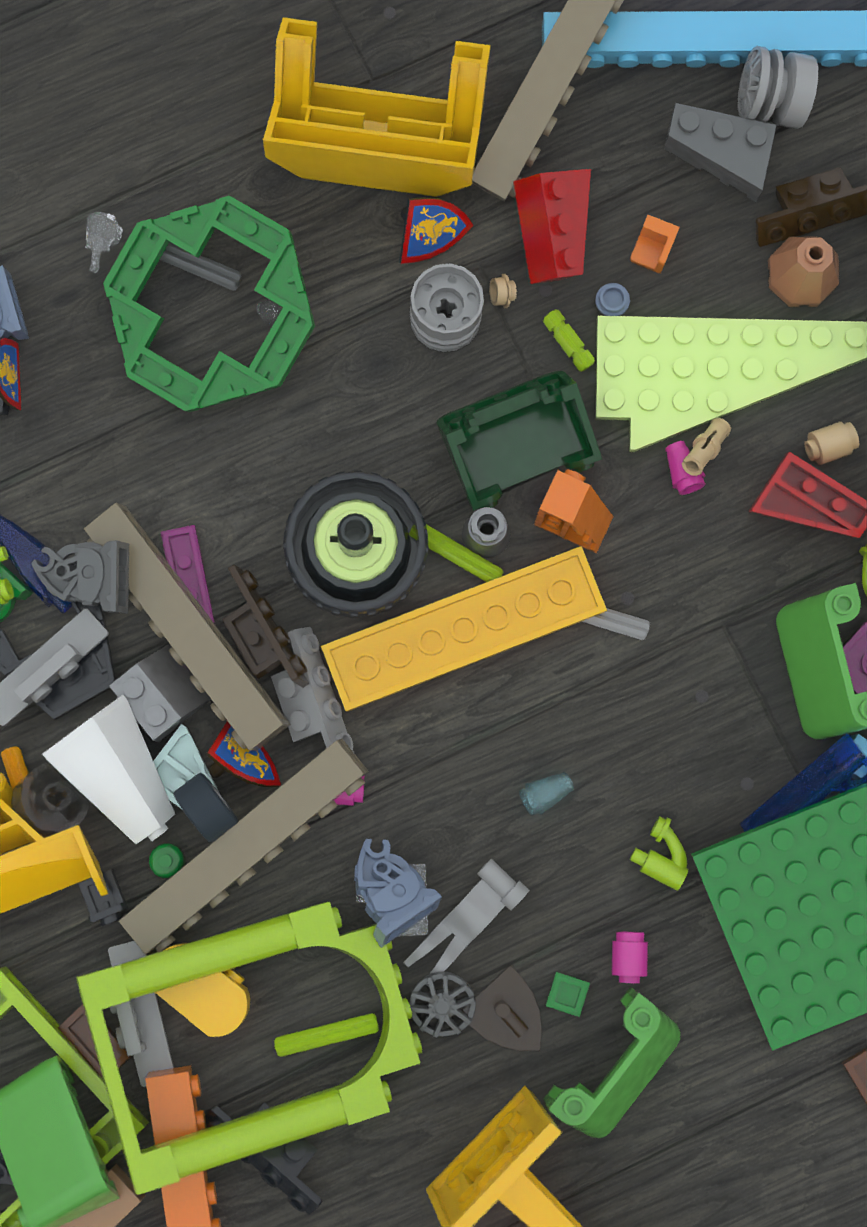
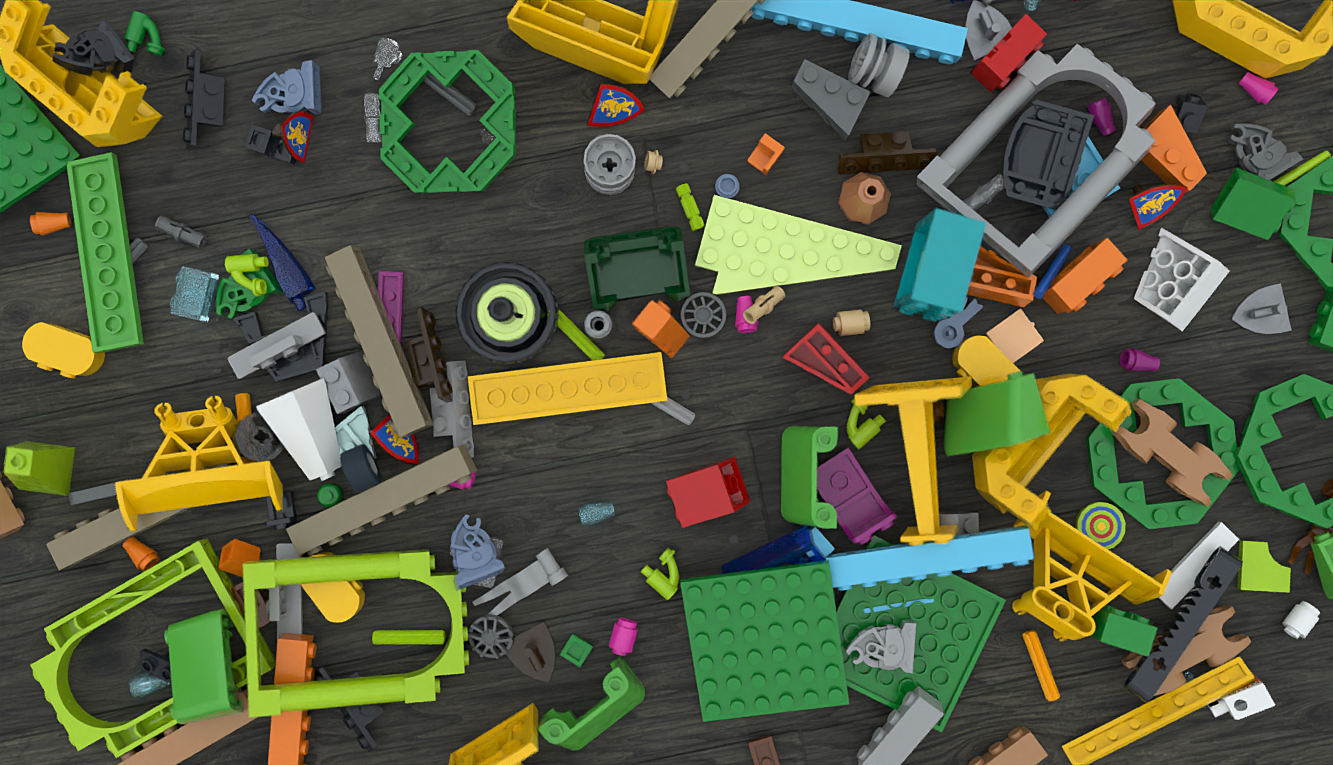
camera: 20 degrees right, 5 degrees up
dark grey piece [31,540,129,614] -> none
red wedge [513,169,591,284] -> none
none -> orange panel [218,539,261,577]
none -> clear axle [363,93,382,143]
none -> red slope [666,456,751,528]
none -> dark grey wheel [681,292,726,338]

